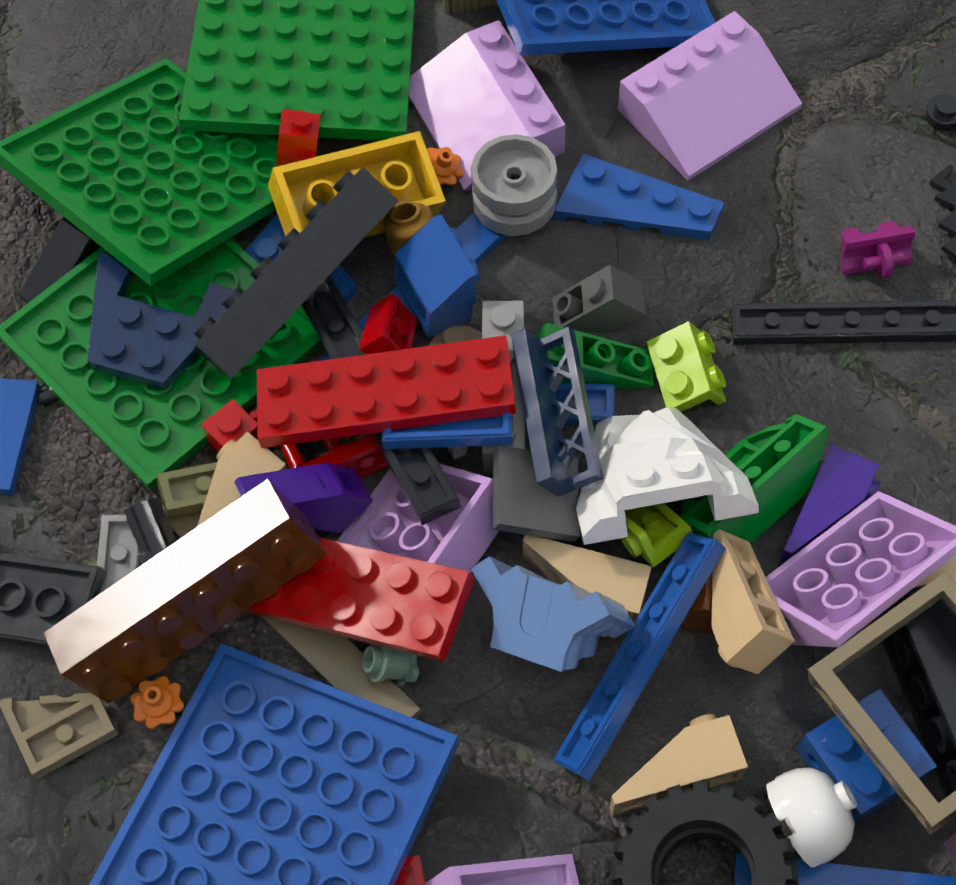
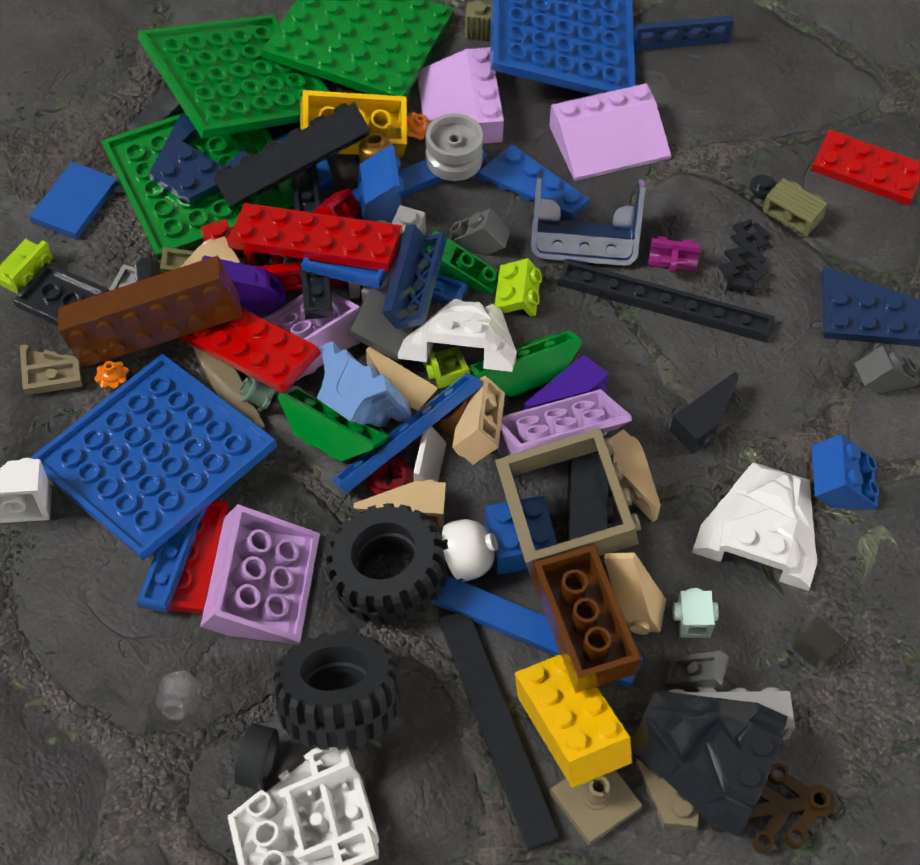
camera: 15 degrees right, 5 degrees down
red brick [276,109,321,167] -> none
none -> green wedge [278,385,389,461]
none -> dark red gear [366,456,413,495]
none -> white slope [414,426,446,481]
none -> windscreen [531,171,646,266]

